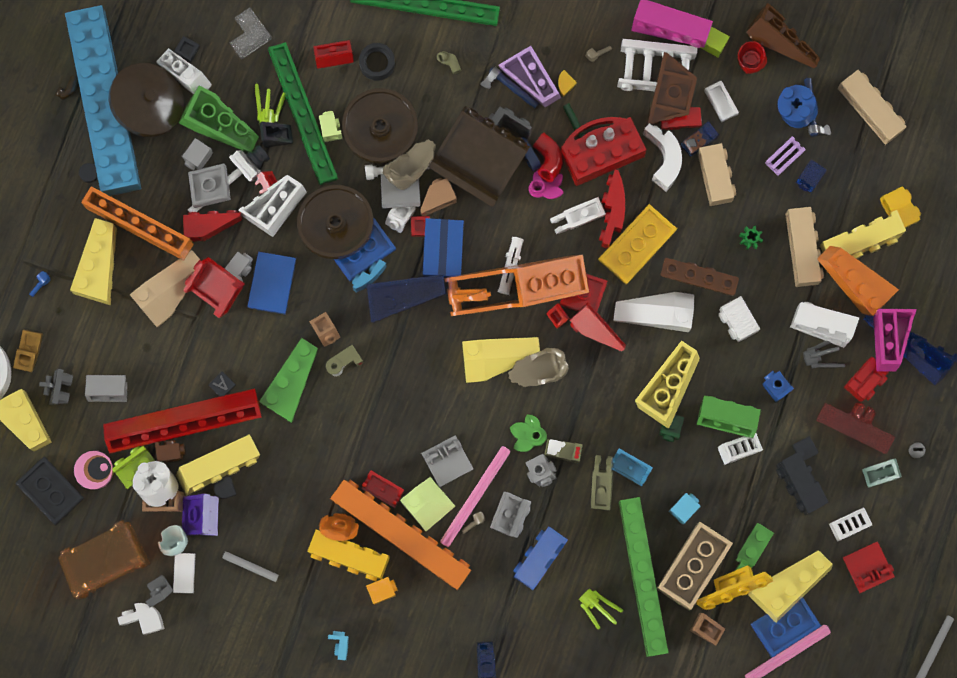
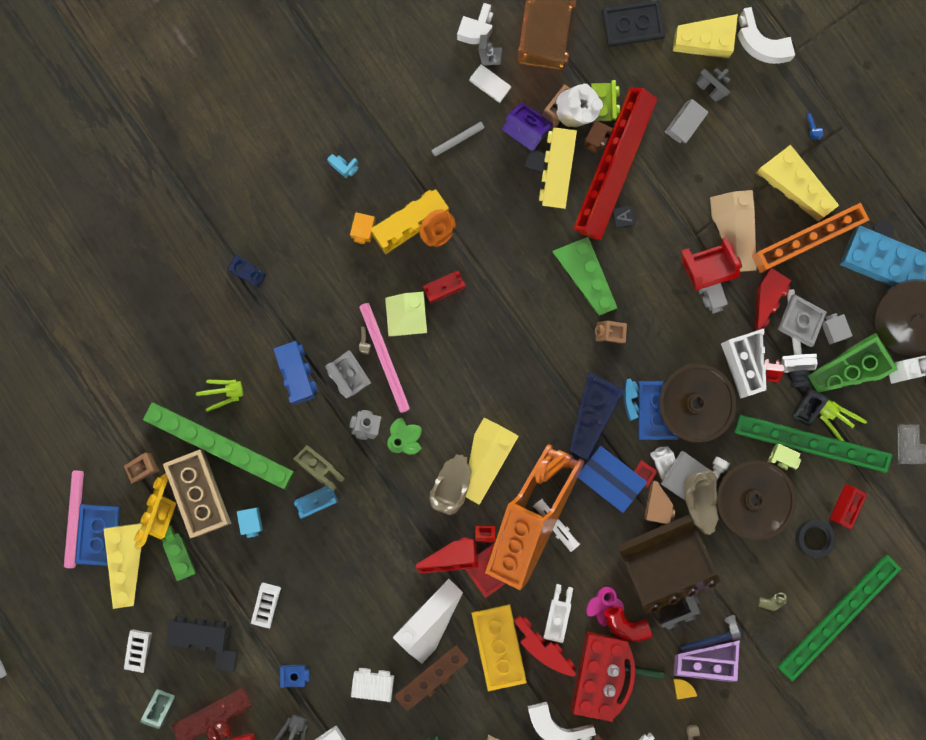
camera: 130 degrees right, 5 degrees up
pearl gold slope [13,330,43,372] -> none
tile [74,451,114,490] -> none
light aqua hair [158,525,188,556] -> none
blue tile [248,252,296,315] -> none
olive leg [326,345,364,377] -> none
orange brick [330,480,471,591] -> none
light grey hinge [421,435,473,487] -> none
dark blue beam [522,136,541,172] -> none
olive leg [544,439,583,463] -> none
light yellow wedge [635,341,700,429] -> none
dark green bracket [659,415,684,442] -> none
bright green brick [697,396,760,438] -> none
red hinge [843,541,895,593] -> none

